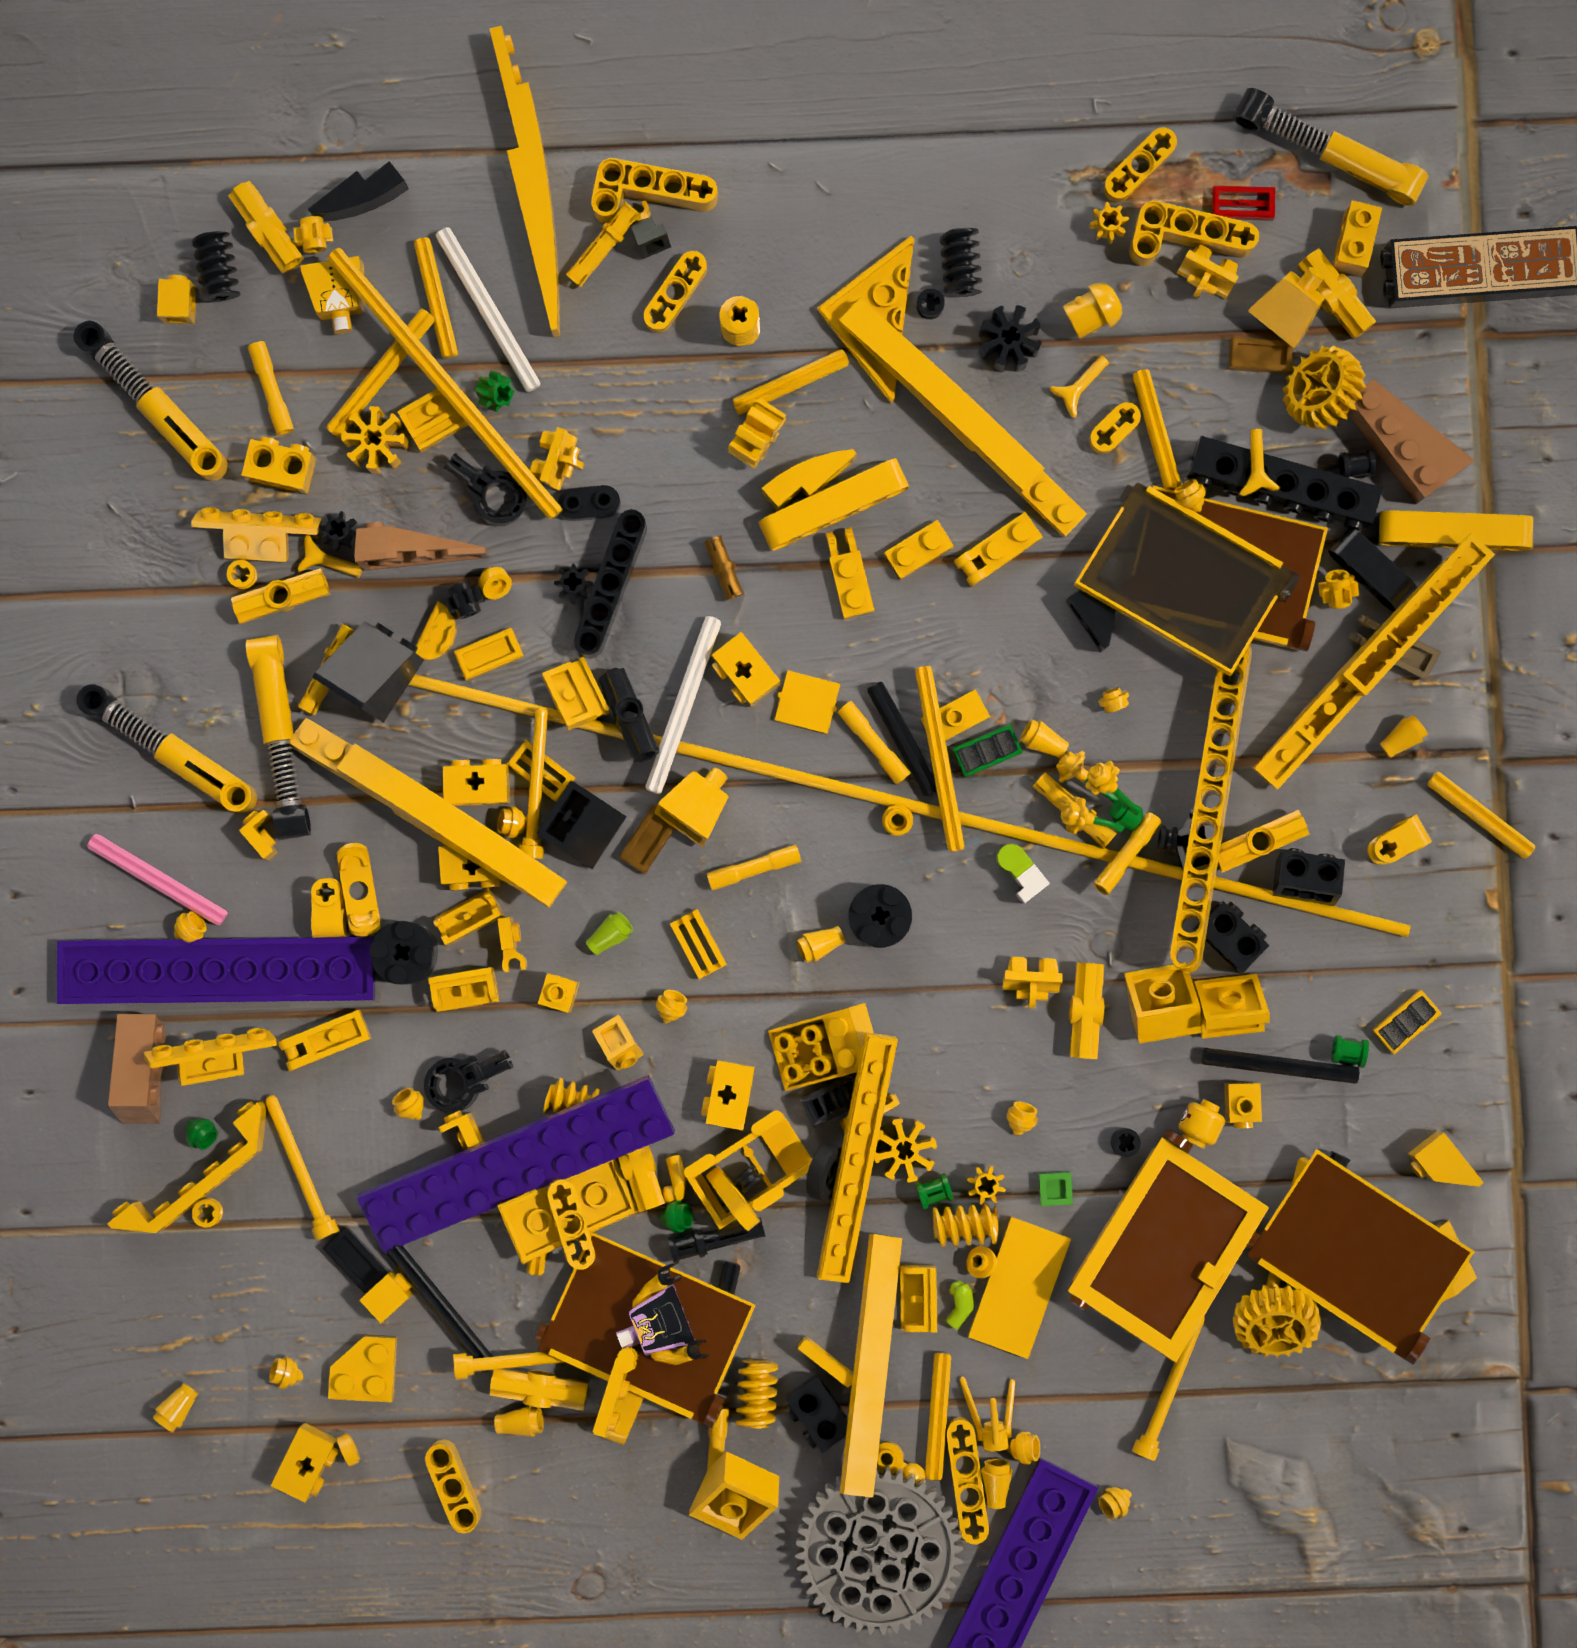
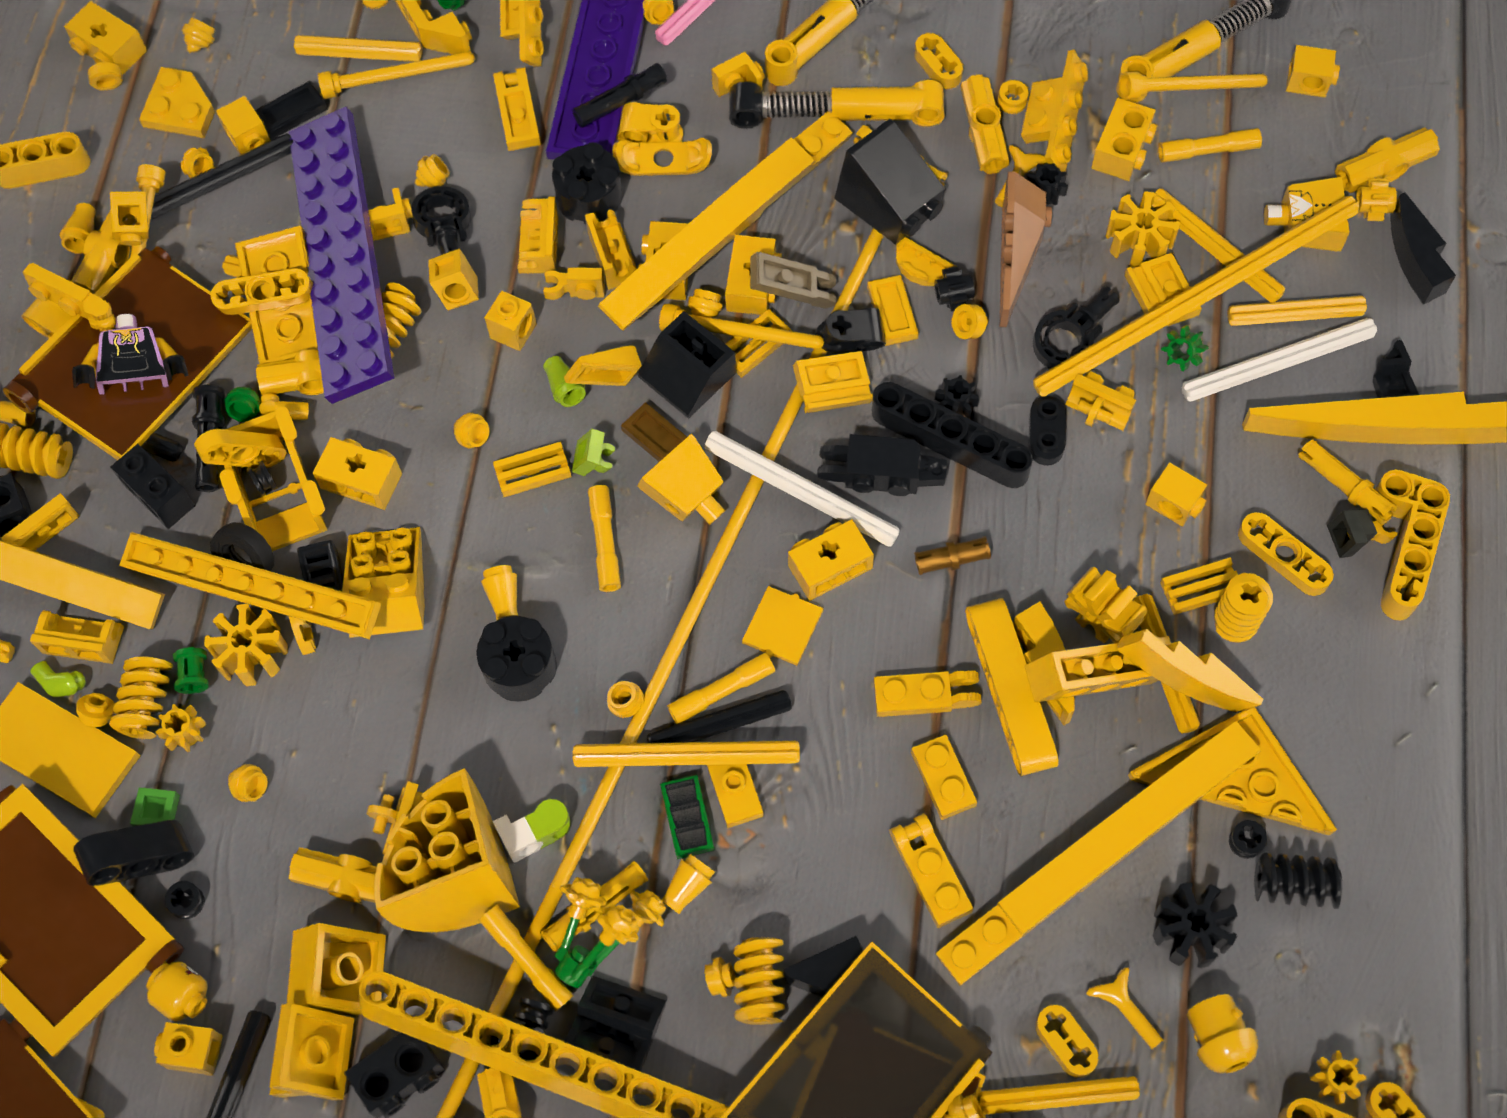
camera: 100 degrees right, 20 degrees down
black piece [192,231,241,301] -> none
yellow bracket [592,1014,644,1071] -> none
black piece [599,667,659,763] -> none
none -> black beam [73,820,194,886]
none -> yellow brick [110,191,149,246]
none -> black brick [110,444,195,529]
none -> yellow plate [181,147,213,178]
none -> yellow axle [294,35,422,62]
none -> yellow brick [374,768,520,932]
none -> yellow brick [428,248,479,311]
none -> yellow slope [564,345,642,386]
none -> black slope [564,975,666,1072]
none -> black pin [572,63,667,128]
none -> lime tile [572,428,615,476]
none -> yellow piece [734,937,785,1025]
none -> dark tan hinge [750,252,836,309]
none -> black piece [815,308,886,352]
none -> black hinge [817,434,947,496]
none -> yellow beam [915,33,963,89]
none -> yellow brick [1024,636,1171,702]
none -> yellow slope [1116,629,1263,712]
none -> yellow piece [1119,72,1268,100]
none -> yellow brick [1145,462,1207,527]
none -> yellow tile [1160,557,1238,615]
none -> black slope [1373,340,1419,398]

